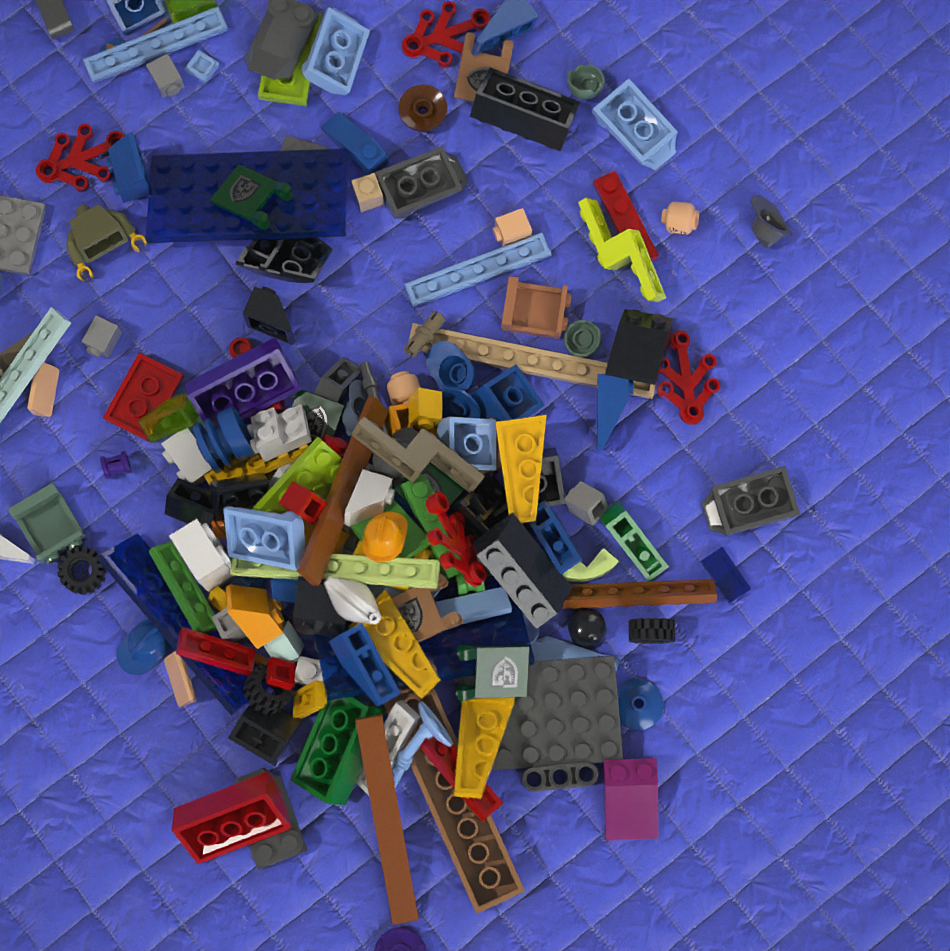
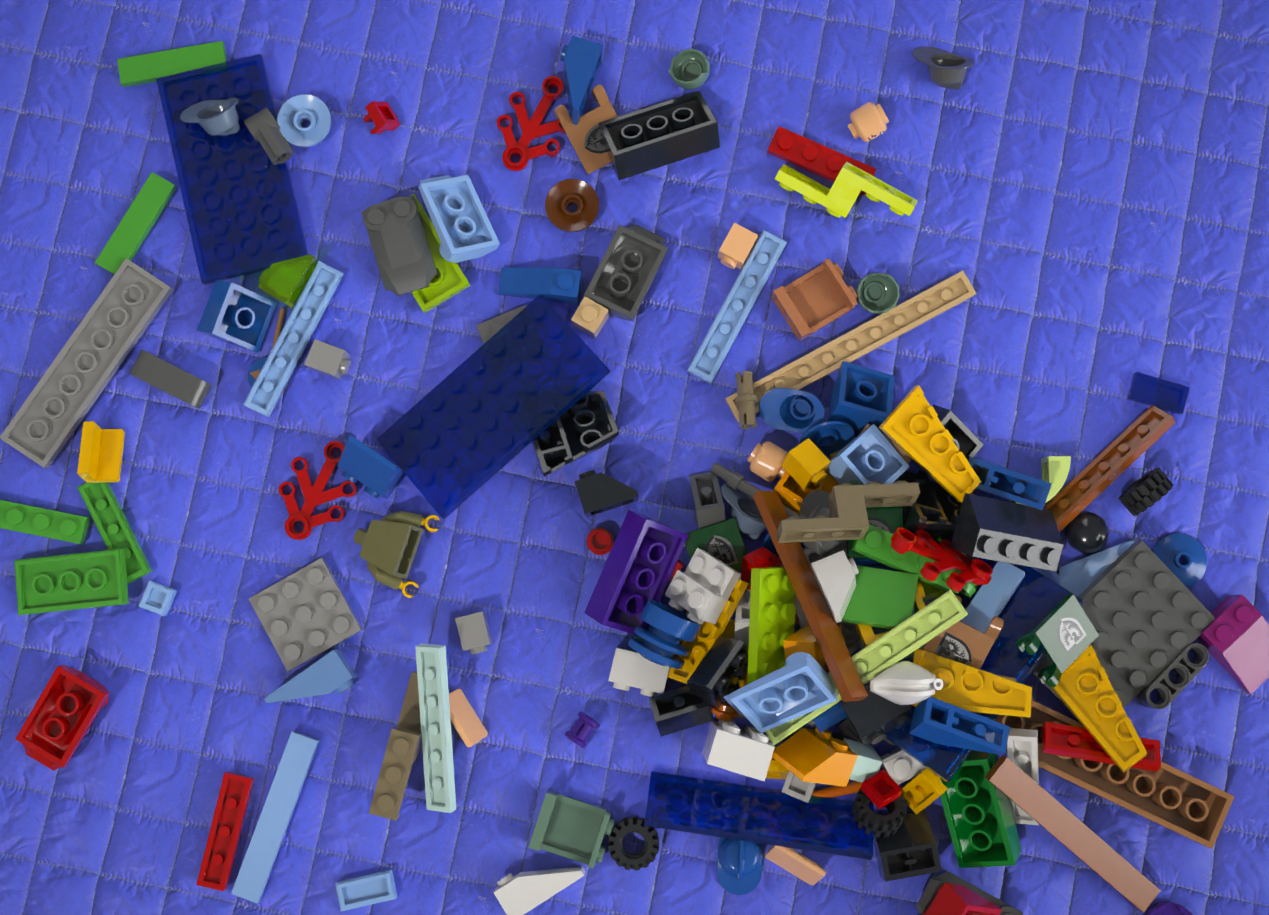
camera: 35 degrees left, 5 degrees up
red plate [103,353,184,442] -> none
clear neon green slope [138,392,199,443] -> none
bright green tile [149,541,218,634] -> none
red plate [176,627,256,676] -> none
light blue tile [185,50,219,84] -> none
dark green flag [210,164,293,230] -> none
red brick [278,481,327,525] -> none
light orange piece [362,512,408,563] -> none
light blue dish [392,701,453,787] -> none
light grey brick [565,481,609,526] -> none
light blue slope [592,79,678,171] -> none
blue slope [597,374,633,450] -> none
green slope [600,502,669,581] -> none
black slope [605,309,674,385] -> none
red plant [657,330,720,425] -> none
dark grey slope [701,466,800,536] -> none

